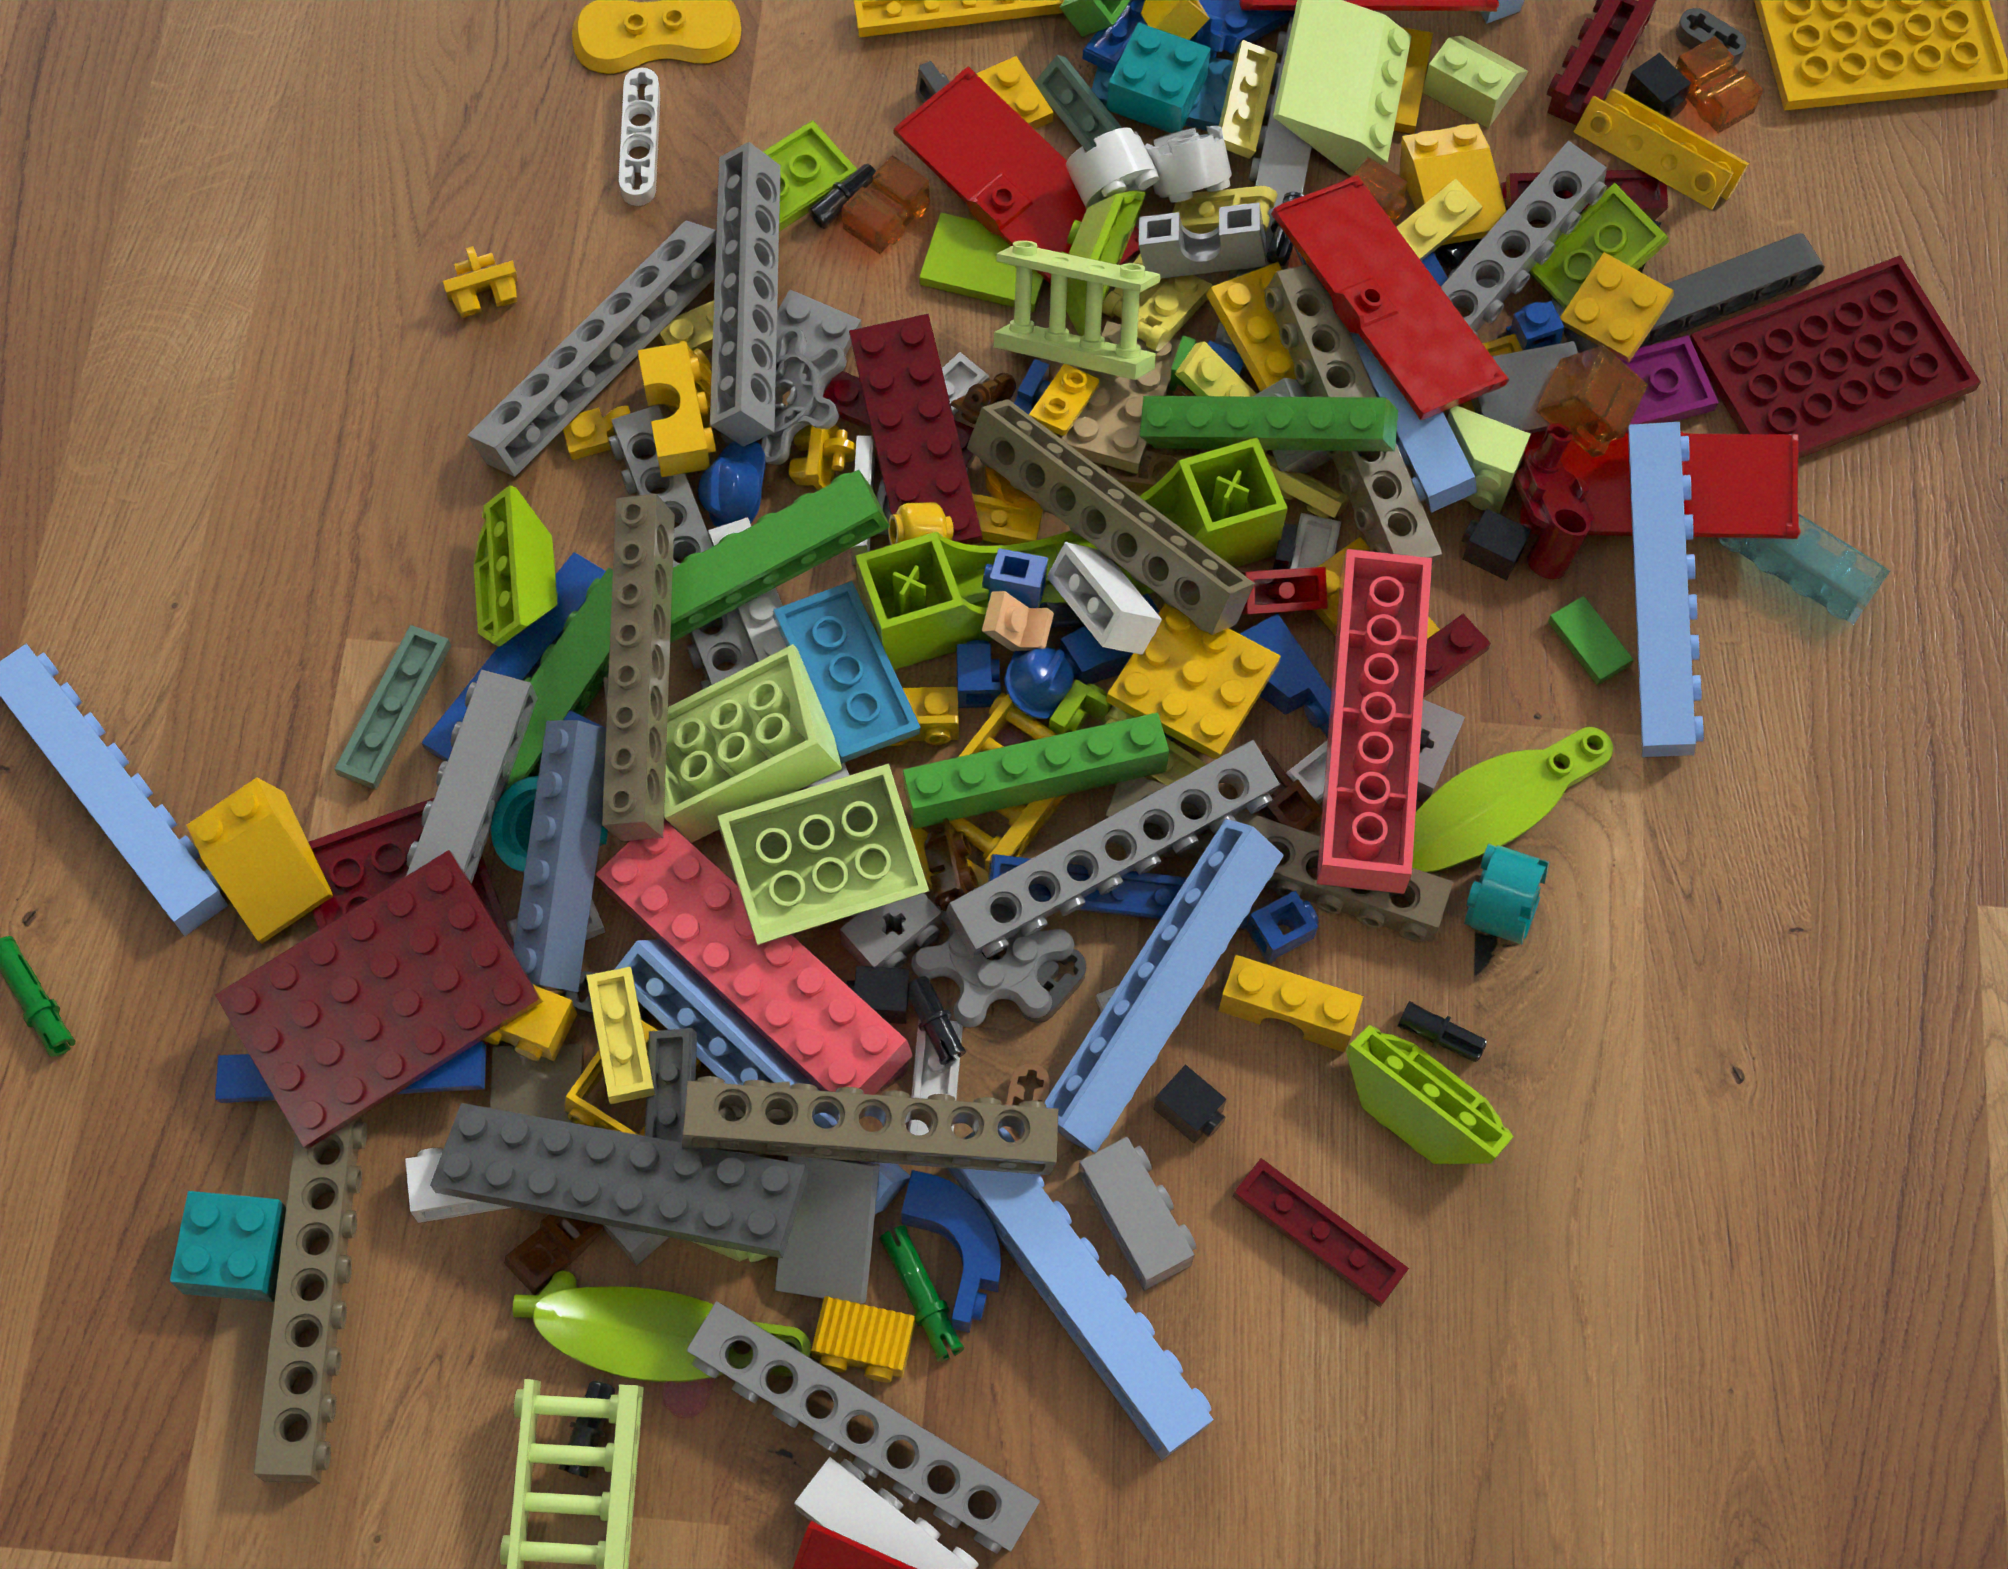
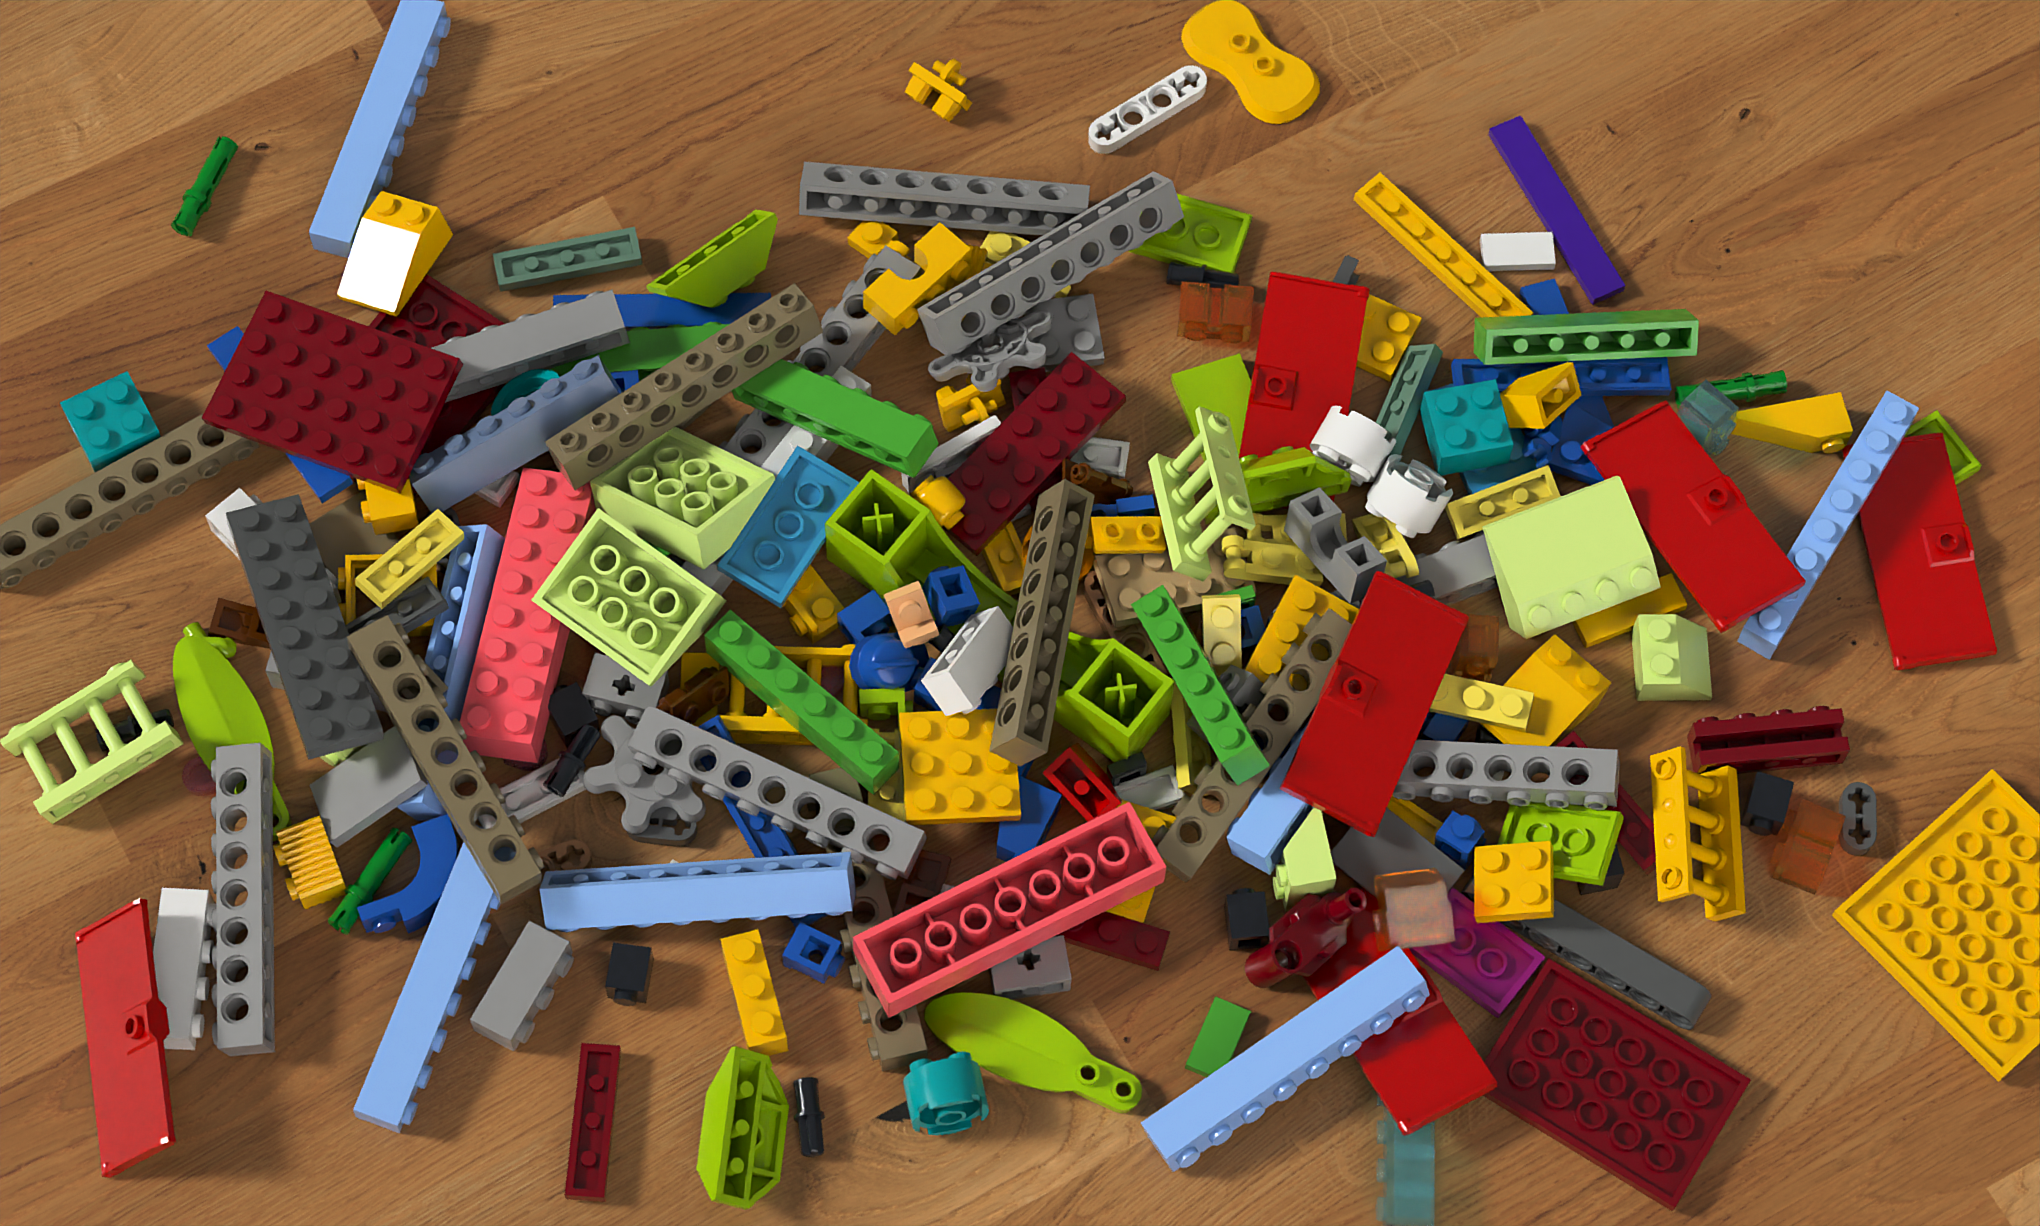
camera: 55 degrees right, 0 degrees up
blue piece [698,441,765,527] -> none

